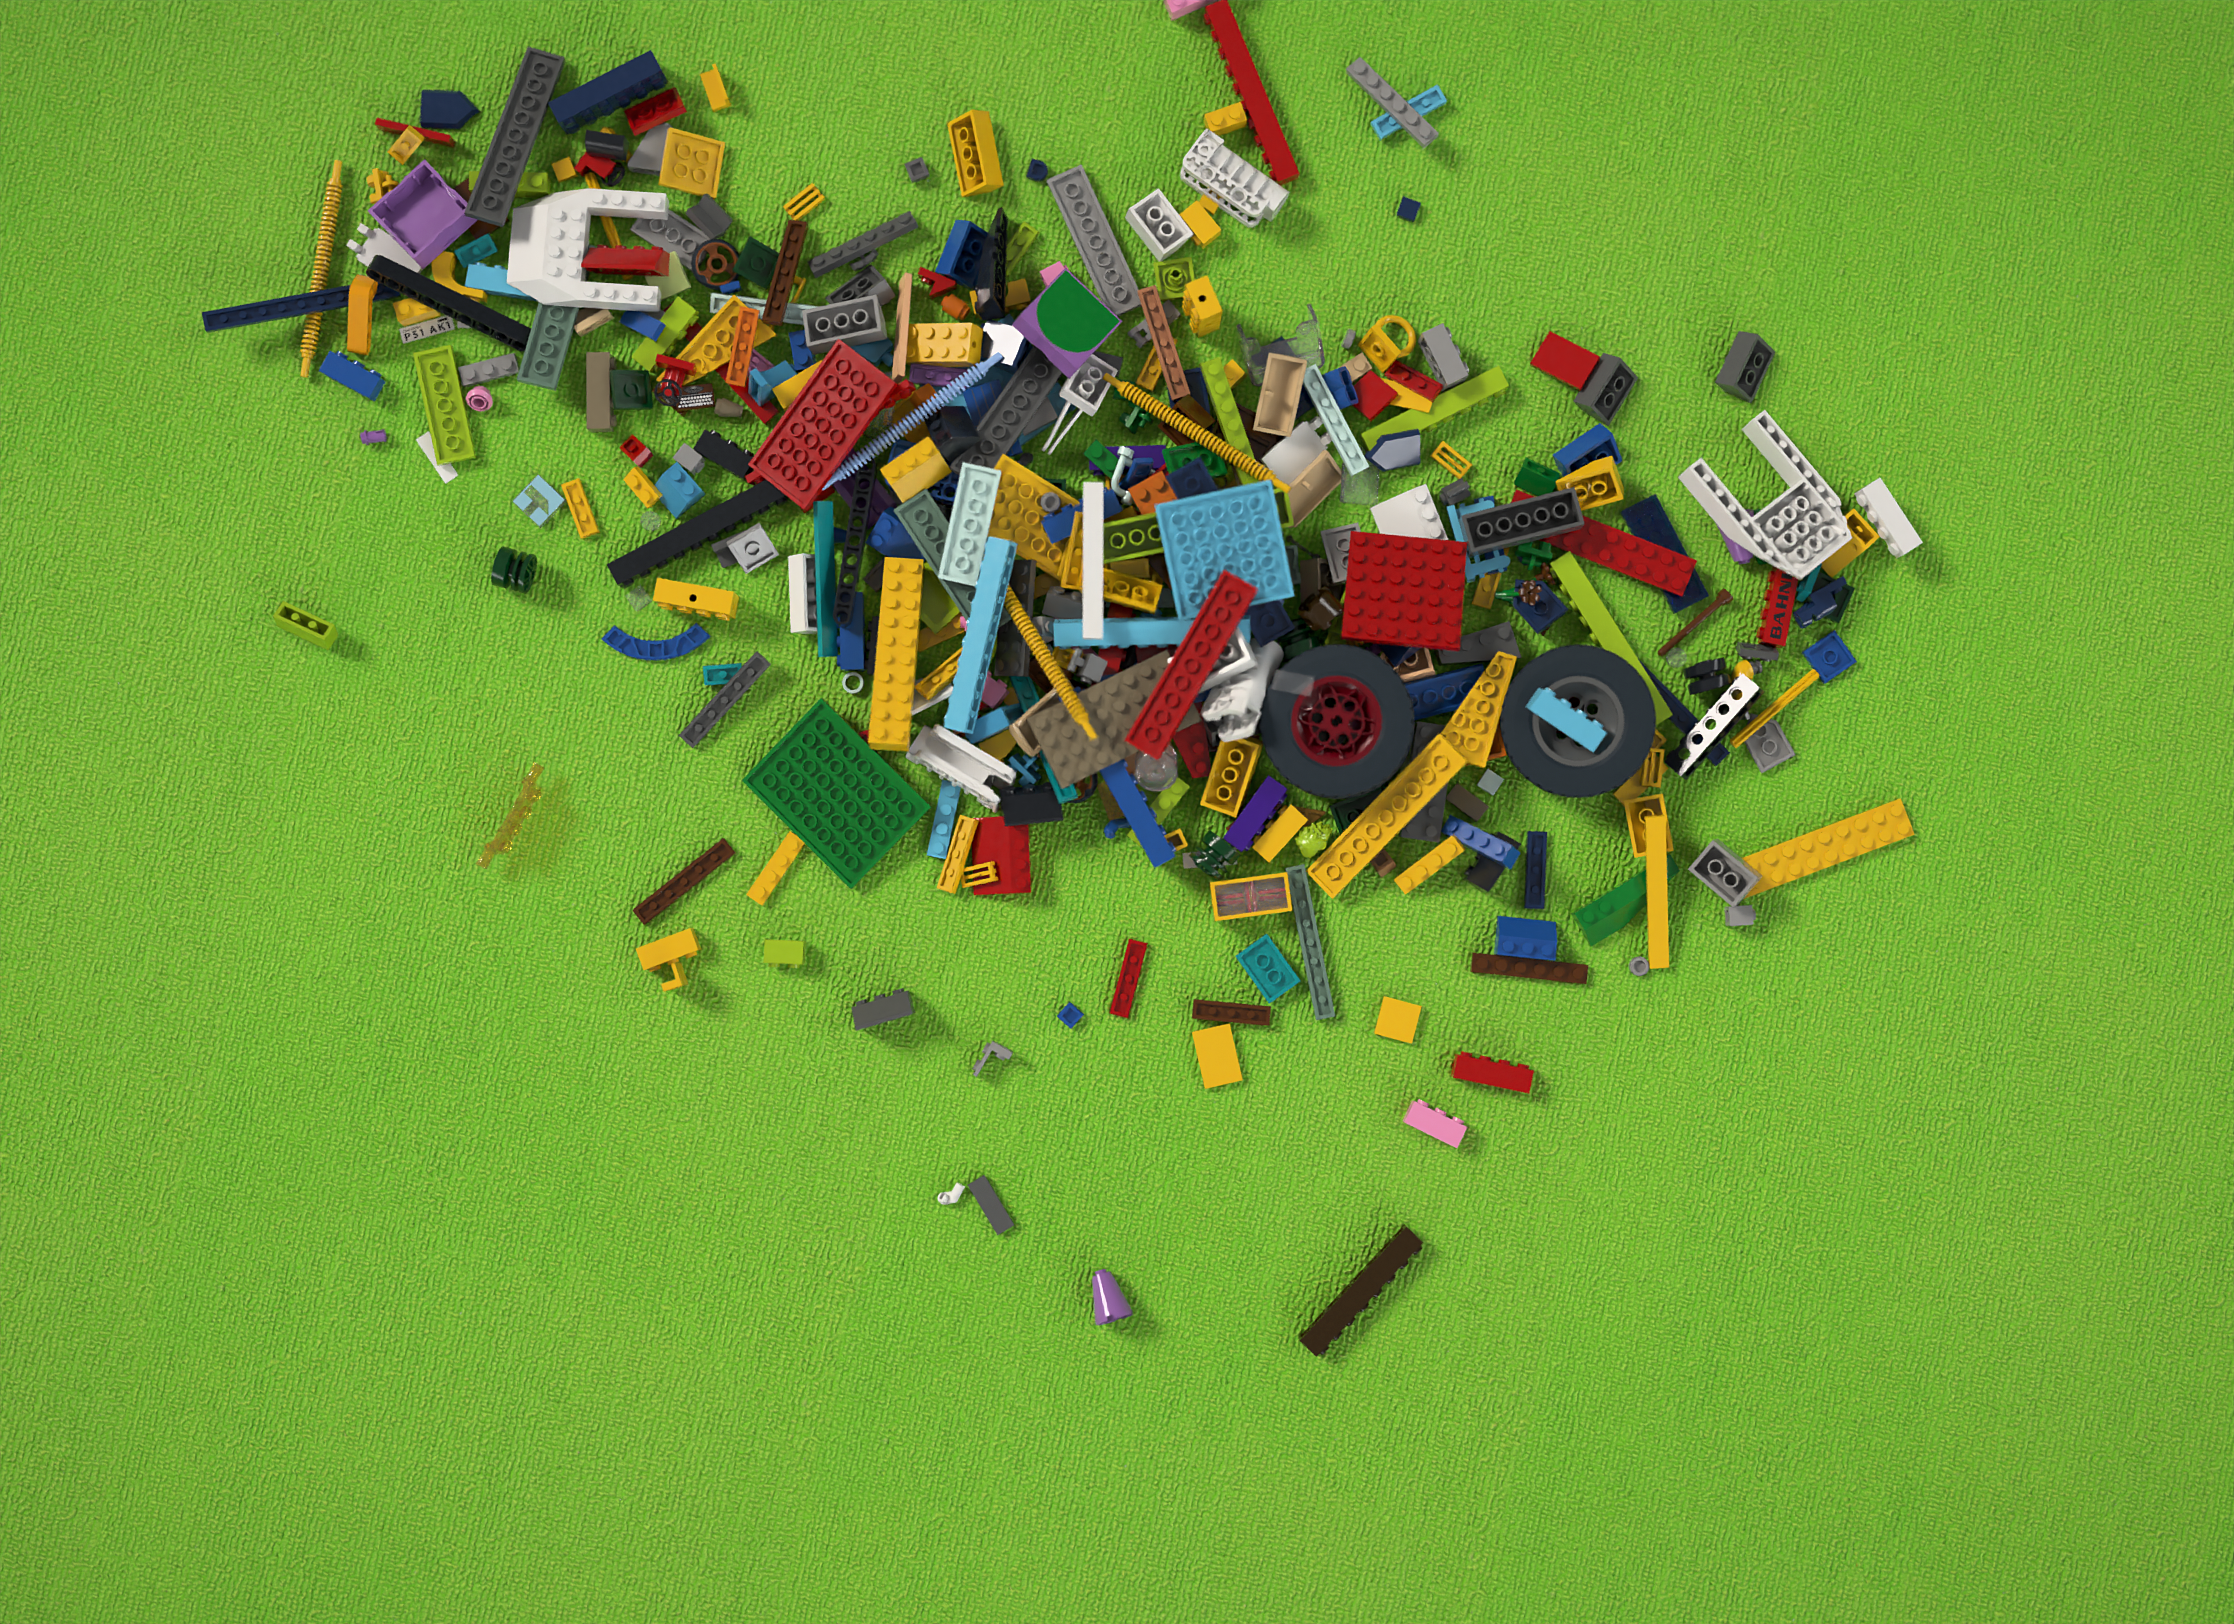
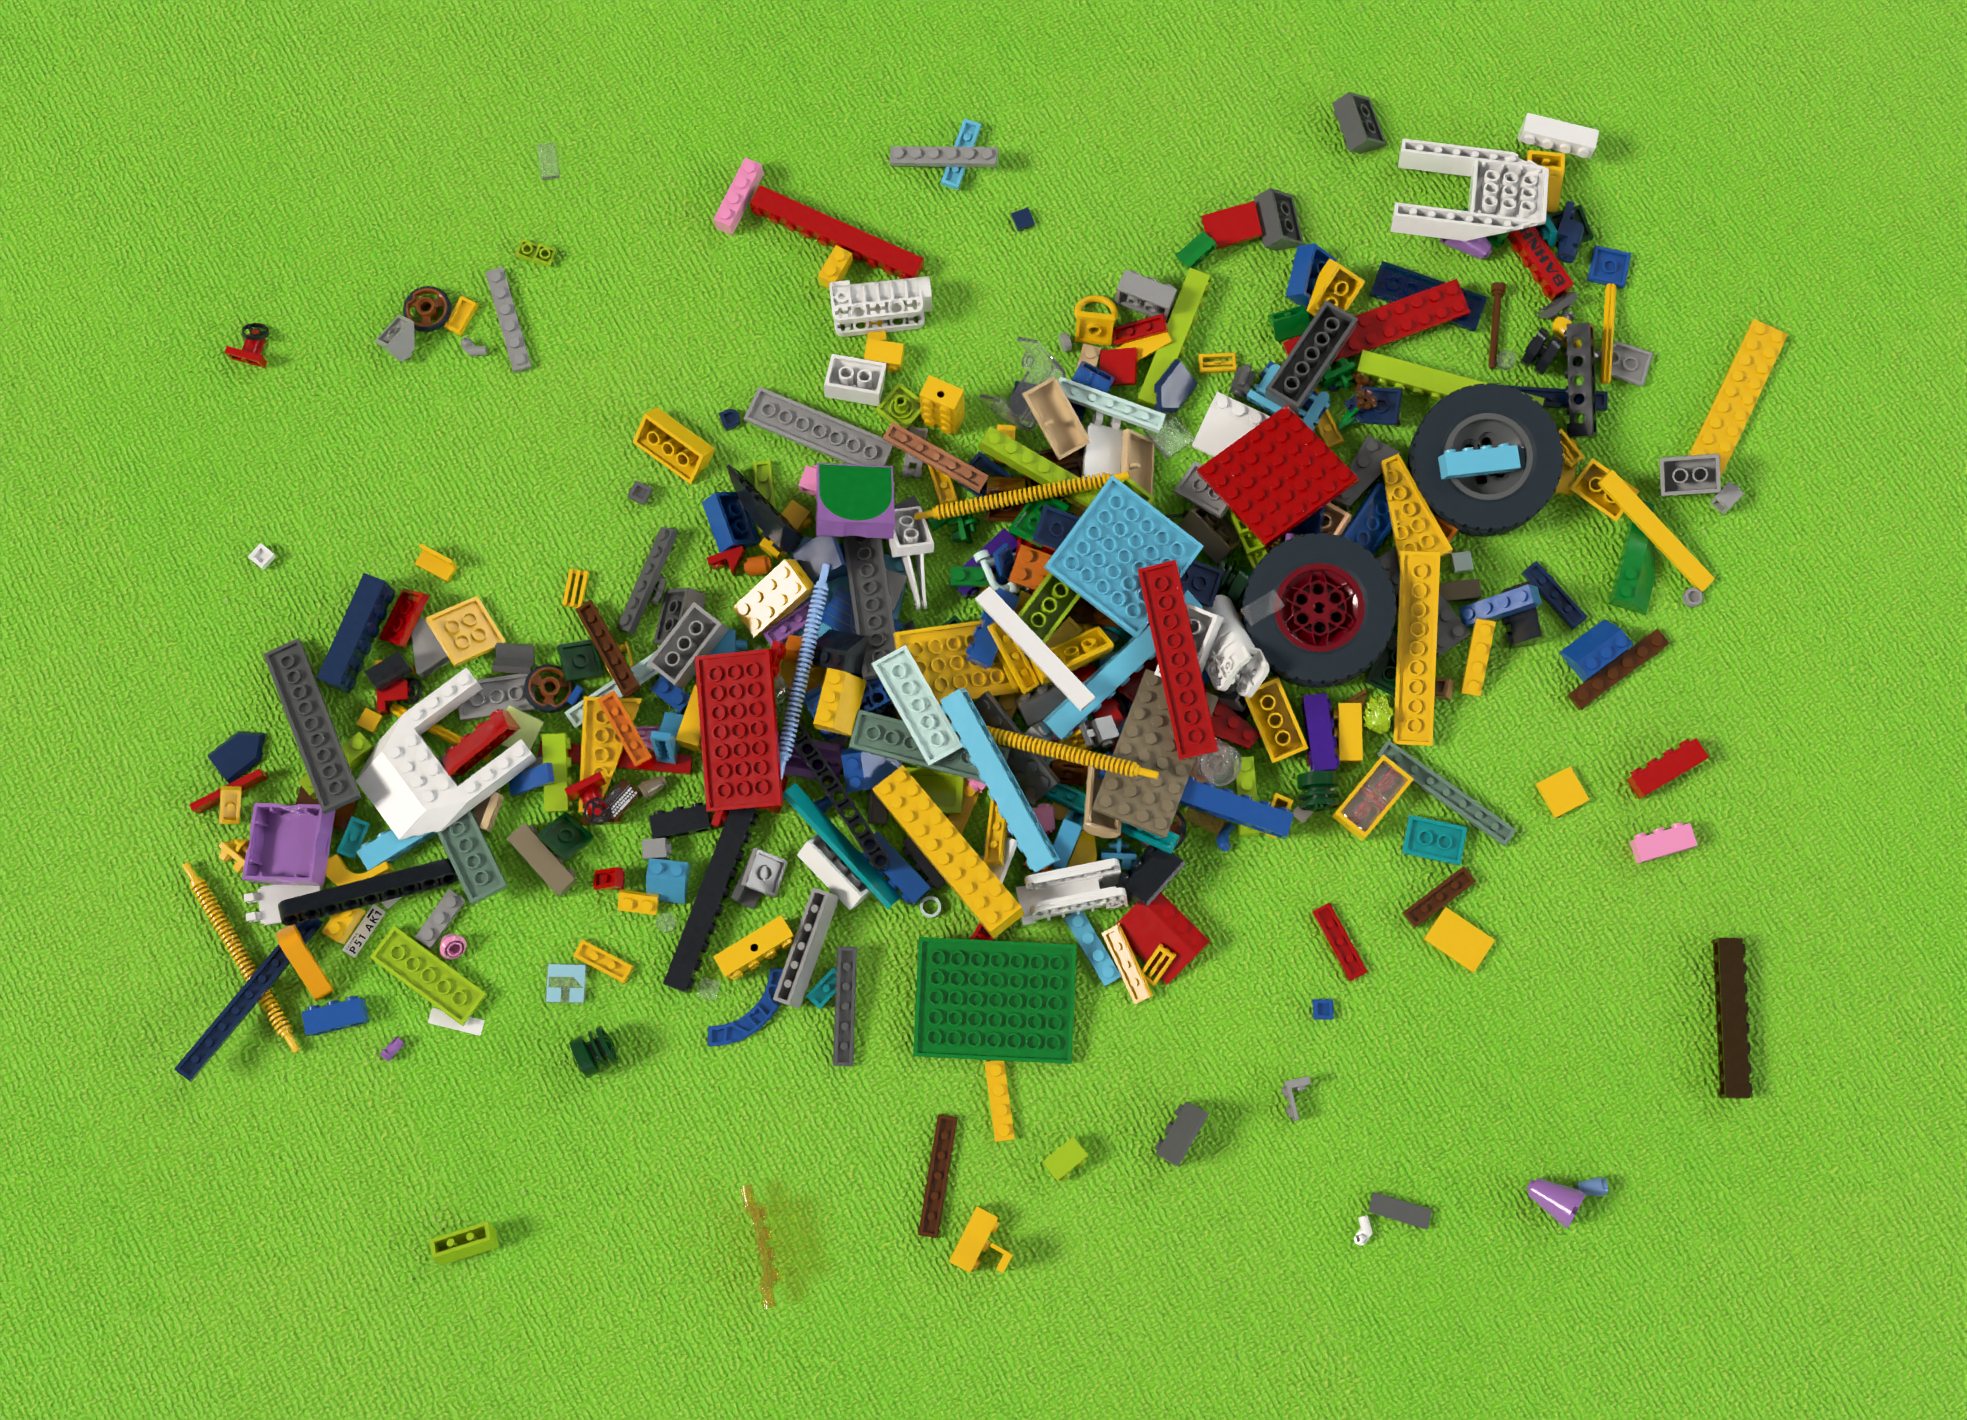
camera: 40 degrees left, 10 degrees down
light nougat tile [892,272,912,384] -> none
light grey tile [1040,492,1060,512] -> none
dark brown brick [1297,587,1344,631] -> none
none -> light grey brick [773,887,839,1009]
none -> green panel [1176,231,1218,270]
none -> medium blue cone [1577,1176,1608,1197]

